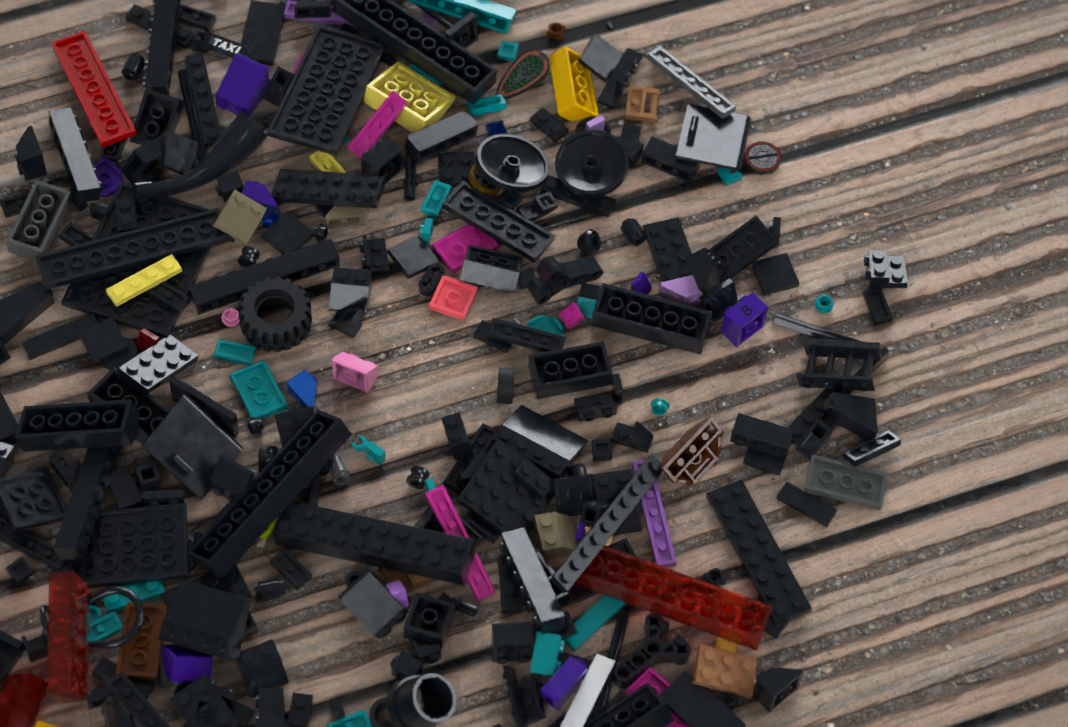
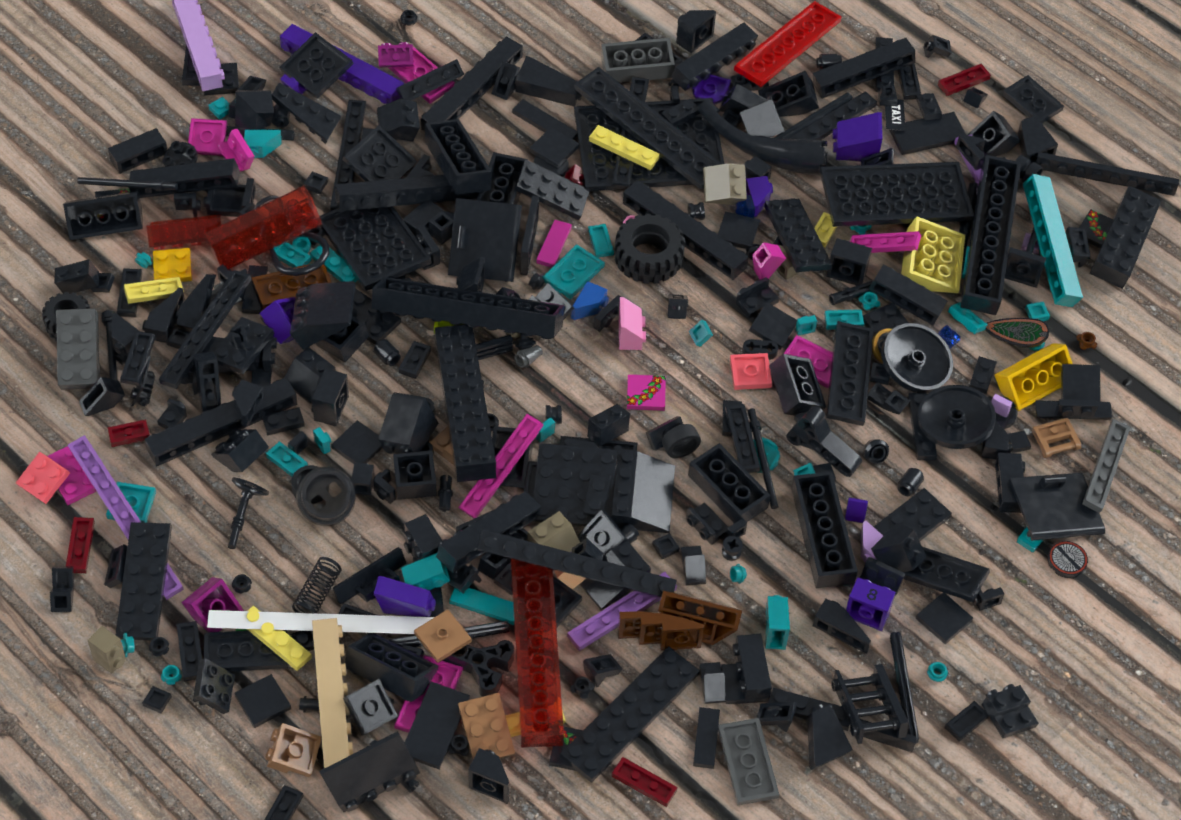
camera: 65 degrees right, 5 degrees down
black slope [329,267,372,315] -> none
teal plate [352,435,385,466] -> none
medium lavender slope [386,580,409,608] -> none
dark pink plate [559,302,585,330] -> none
black plate [843,430,901,467] -> none
none -> black brick [310,369,349,426]
none -> teal plate [313,427,332,454]
none -> black tile [331,420,382,464]
none -> medium nougat plate [414,609,472,663]
none -> dark pink tile [536,220,572,268]
none -> black slope [583,654,623,688]
none -> black plate [594,295,621,332]
none -> dark red plate [612,757,678,807]
none -> reddish brown slope [618,611,704,651]
none -> dark pink tile [627,374,666,411]
none -> black plate [646,416,683,451]
none -> teal plate [689,320,713,347]
none -> slope [699,662,726,704]
none -> black wheel [722,536,743,561]
none -> black bar [748,408,779,509]
none -> dark pink slope [752,242,786,280]
none -> teal slope [765,595,790,650]
none -> black slope [813,598,871,654]
none -> teal plate [859,292,880,311]
none -> black plate [916,93,942,120]

